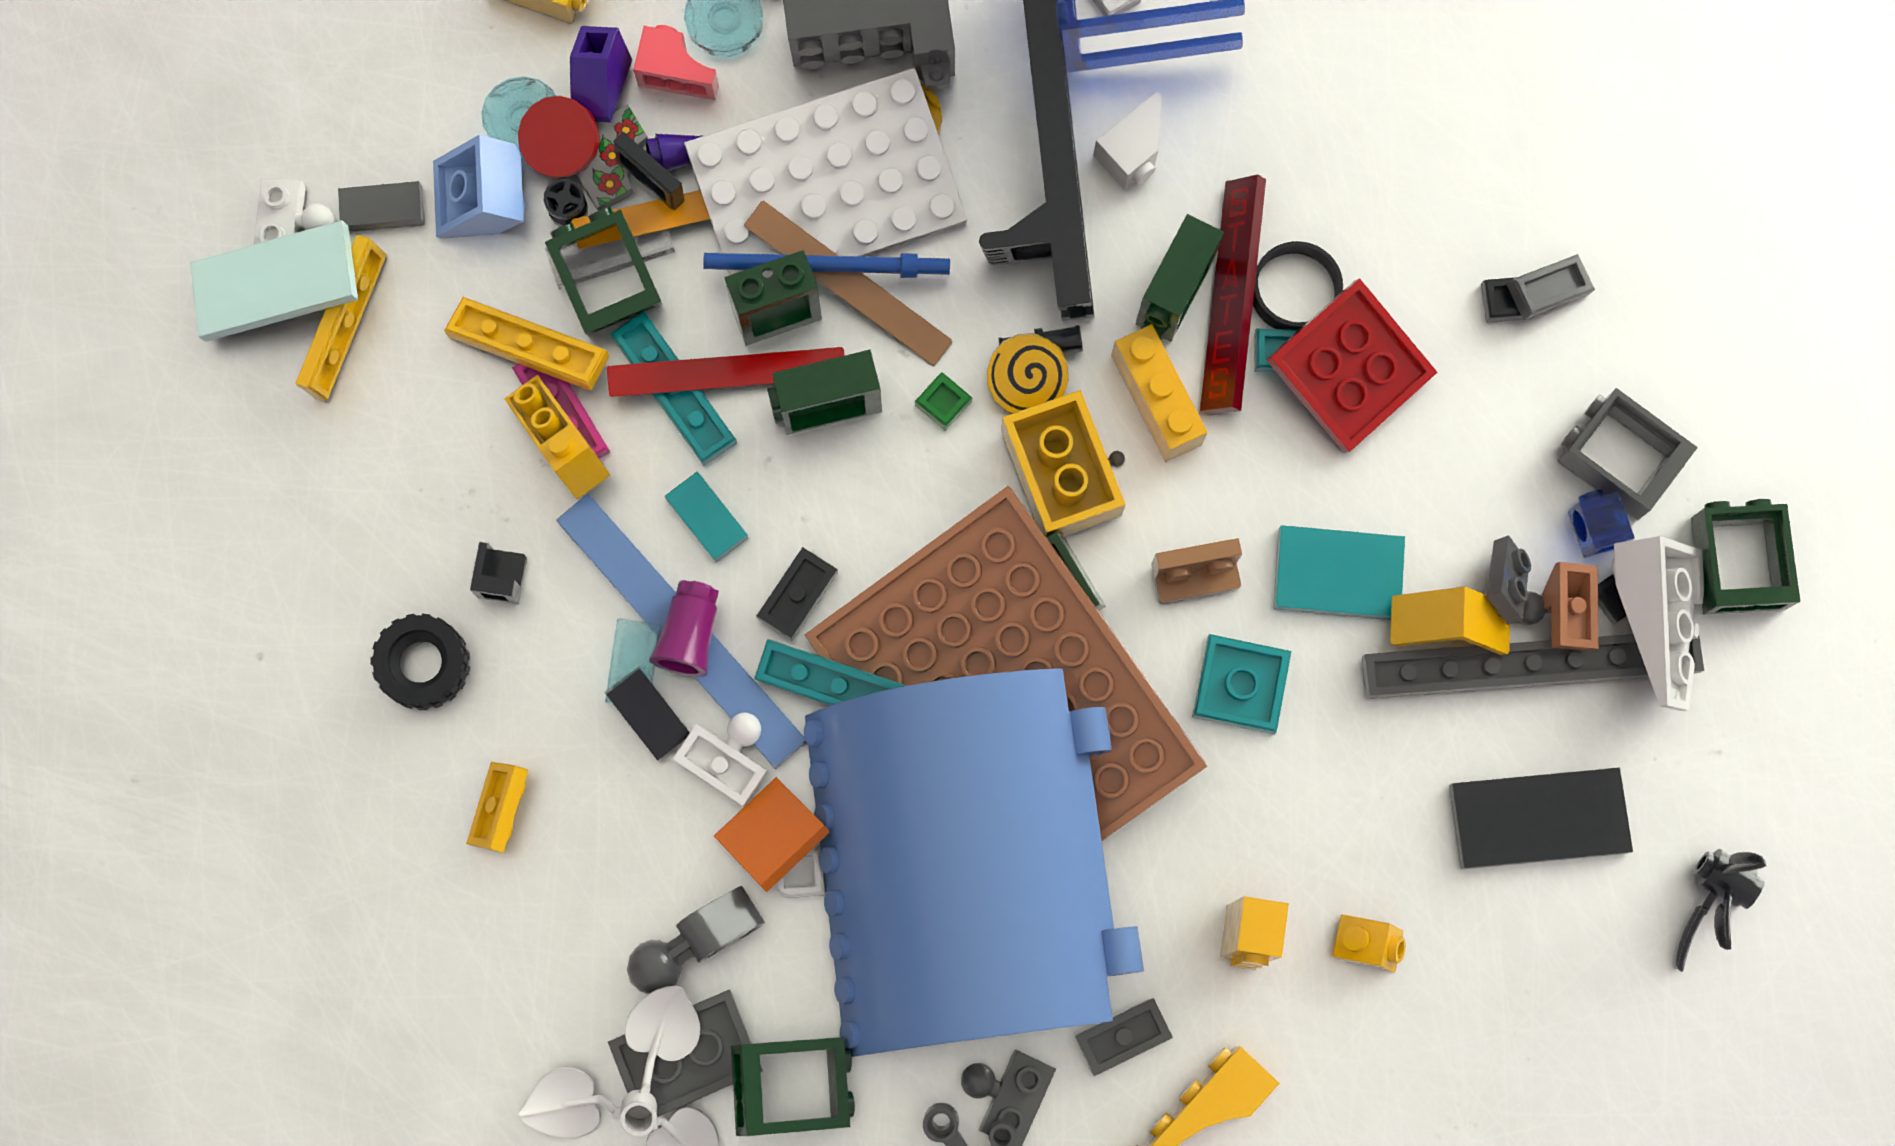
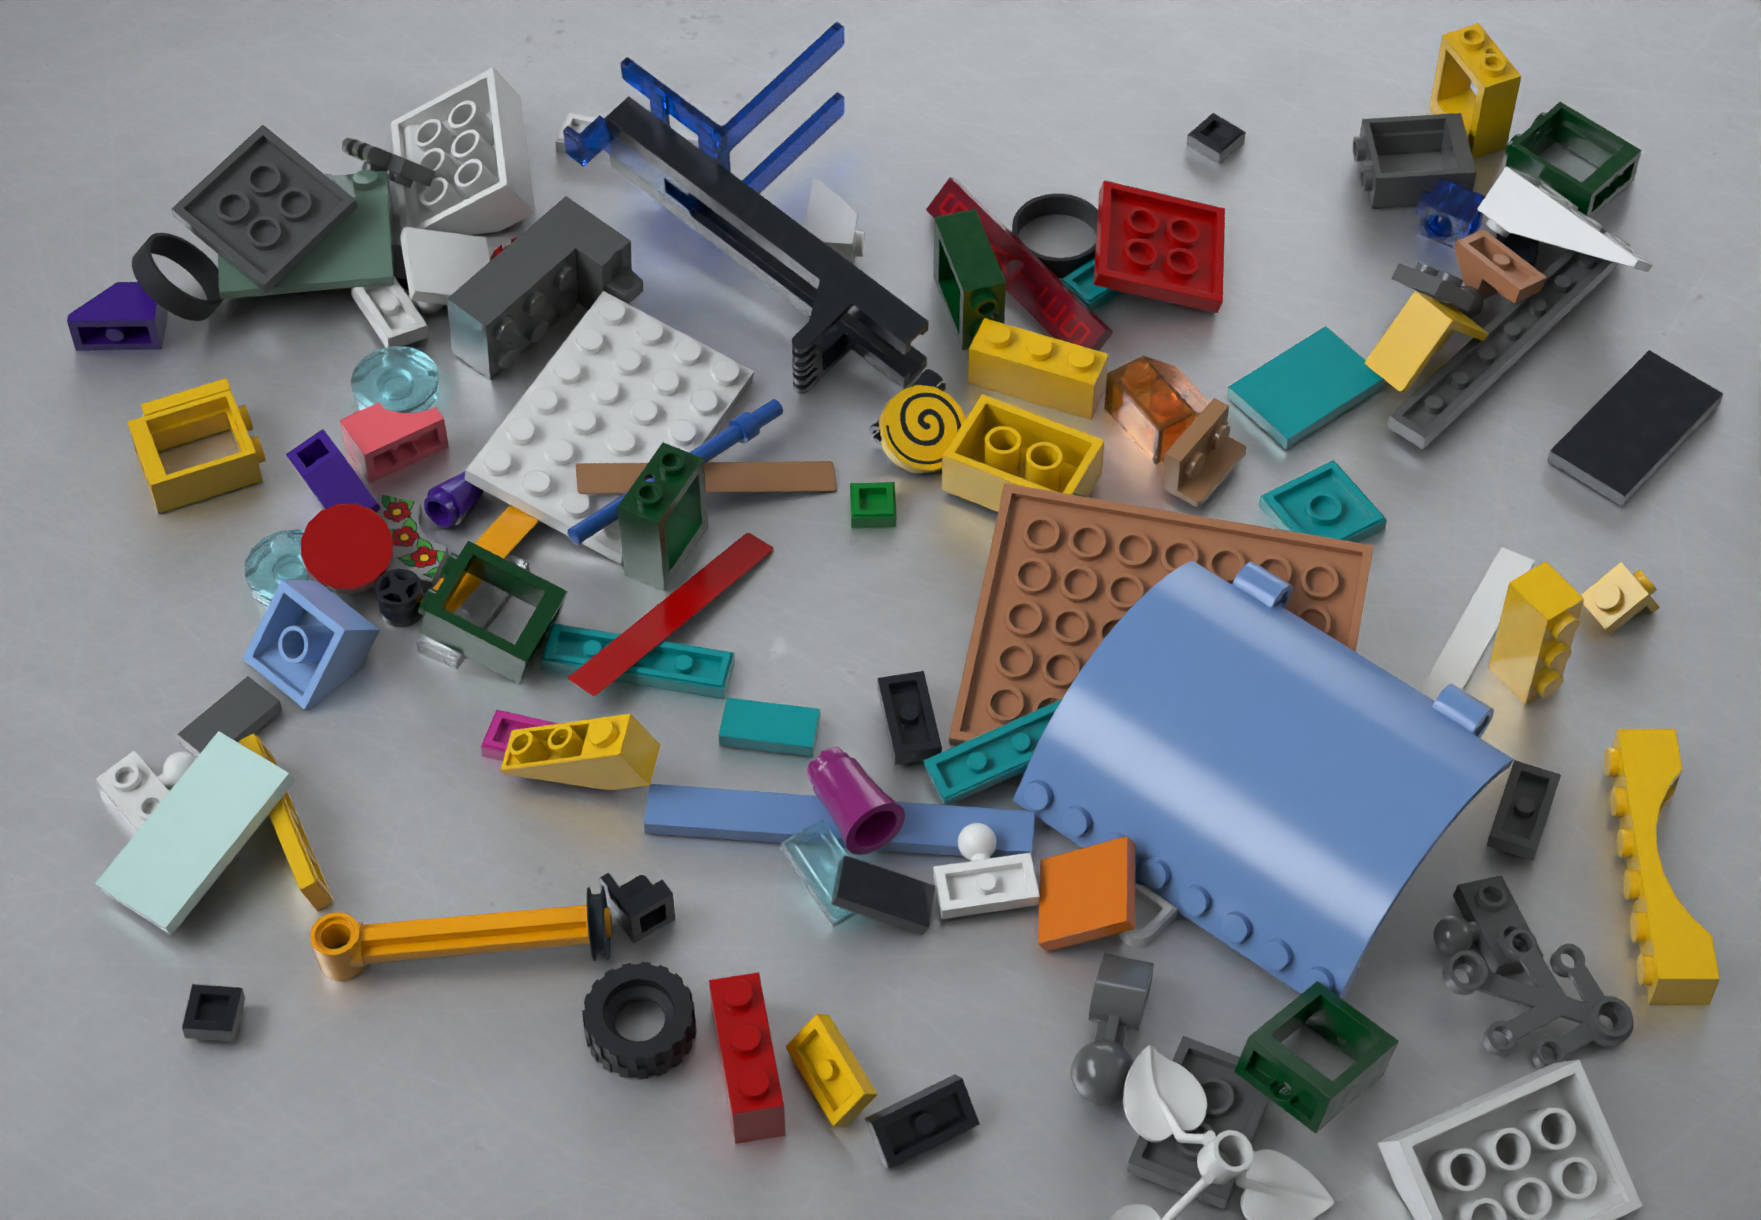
camera: 40 degrees left, 25 degrees down
yellow tile [444,297,609,391] -> none
black tile [613,132,684,211] -> none
dark green window [767,349,882,435] -> none
tile [1506,254,1595,320] -> none
none -> black plate [182,984,245,1042]
none -> light orange piece [310,886,613,981]
none -> red brick [709,972,786,1144]
none -> black plate [864,1074,980,1169]
none -> clear orange slope [1104,355,1228,465]
none -> white sticker [1419,546,1535,701]
none -> yellow window [1429,23,1521,159]

